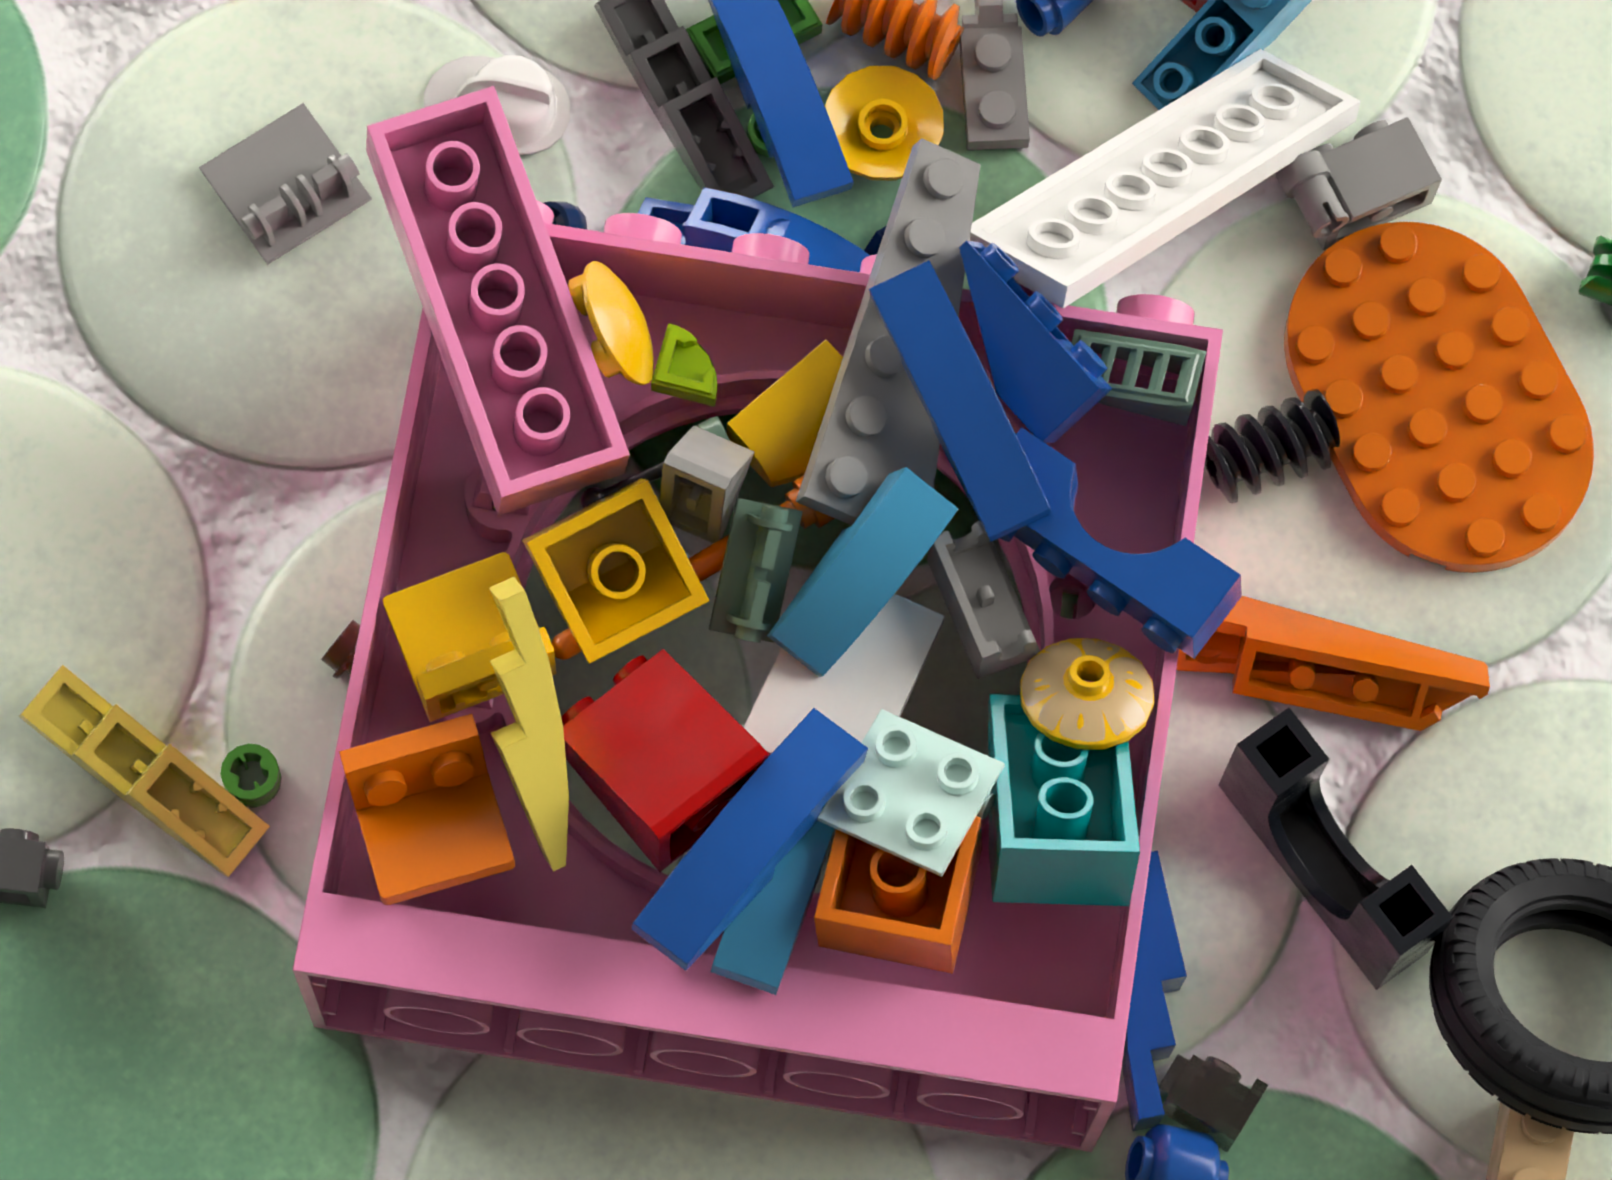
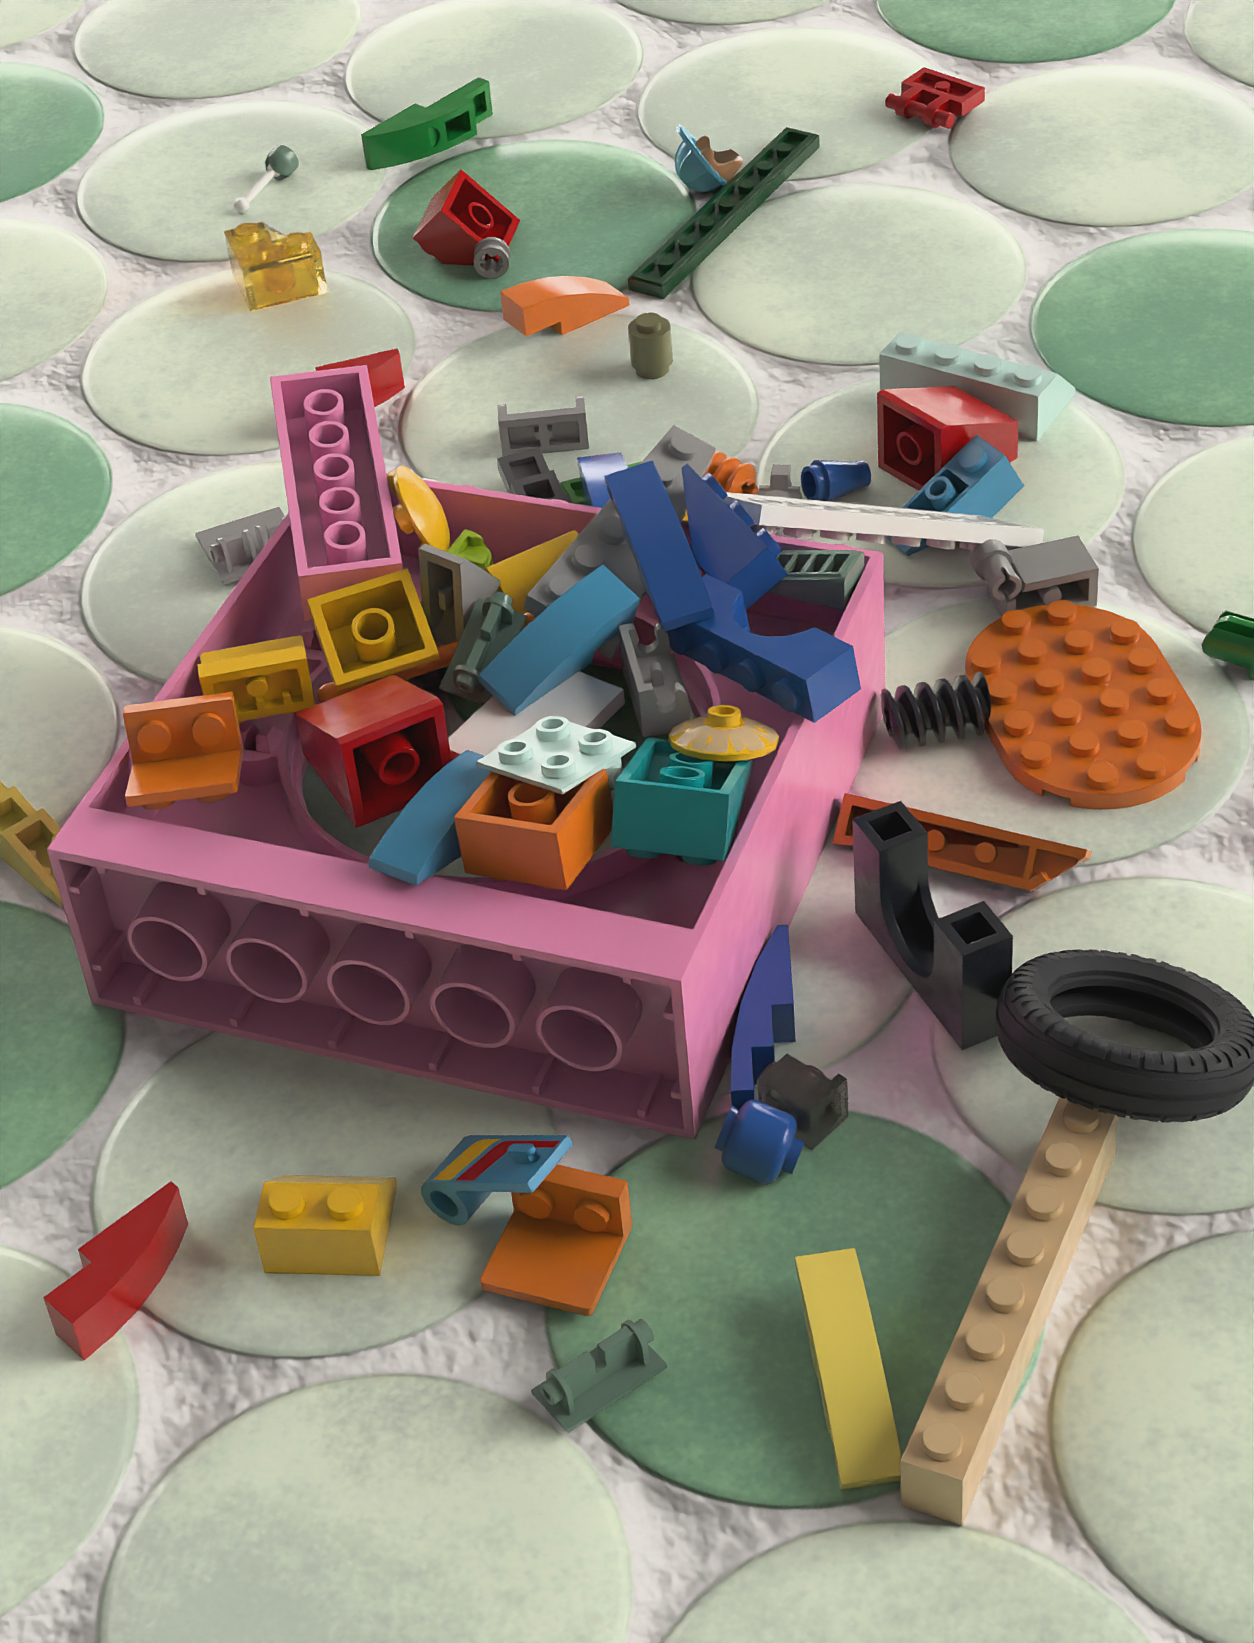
camera: 20 degrees right, 30 degrees down
light yellow slope [489,577,569,872] -> none
blue slope [631,708,868,971] -> none

